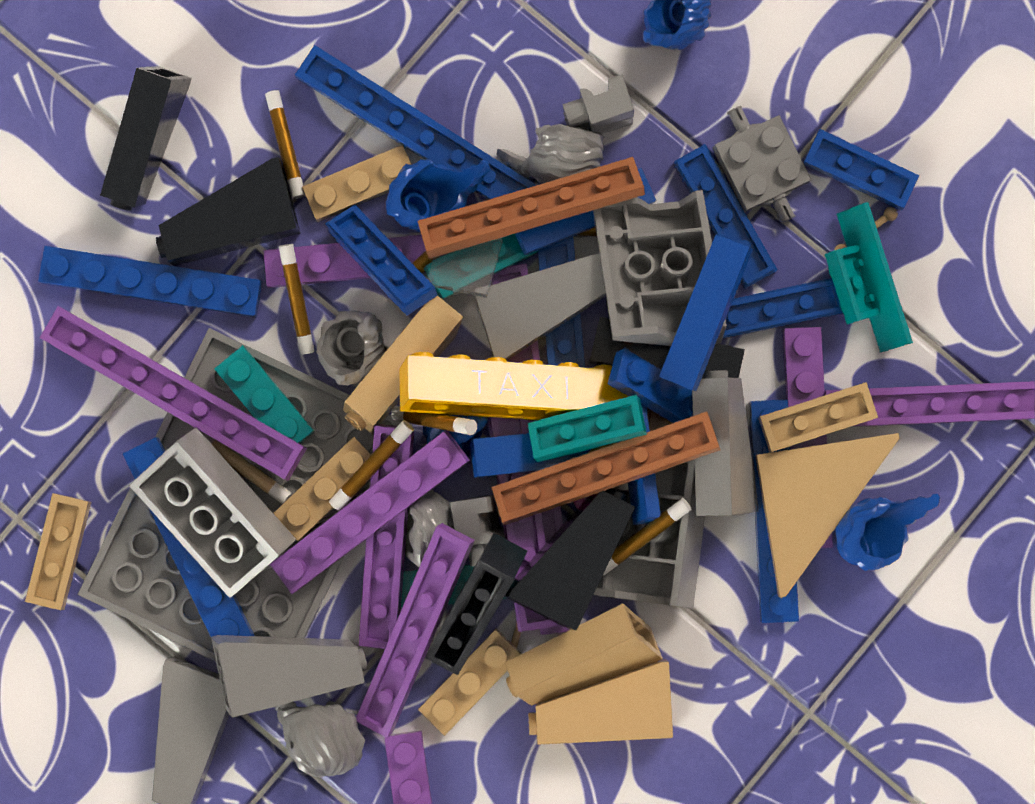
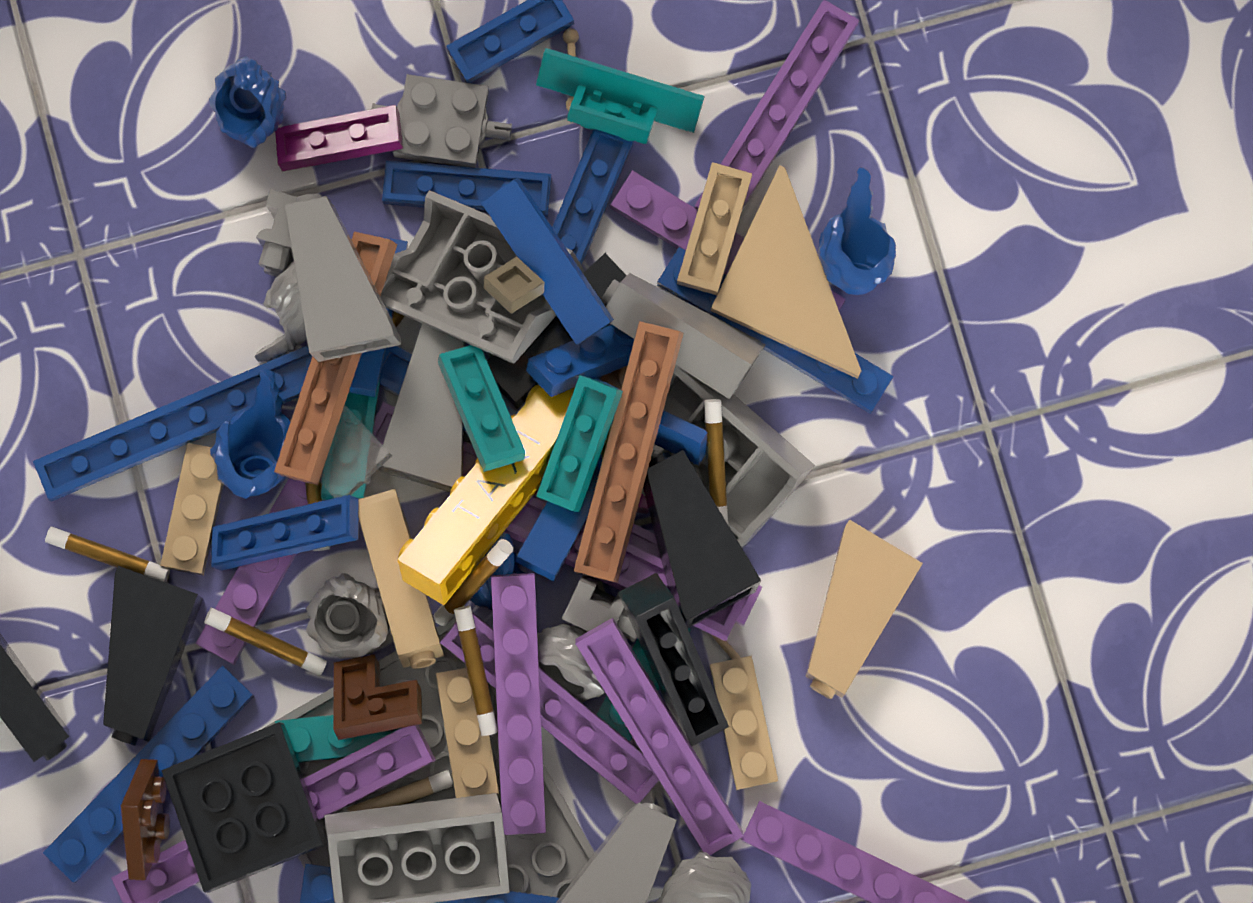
camera: 60 degrees left, 5 degrees down
tan slope [505,603,663,706] -> none
none -> reddish brown plate [121,759,170,880]
none -> black plate [161,722,327,893]
none -> magenta plate [275,105,403,172]
none -> light grey slope [285,194,402,362]
none -> reddish brown plate [333,654,422,740]
none -> teal plate [438,345,526,472]
none -> dark tan plate [484,257,545,314]

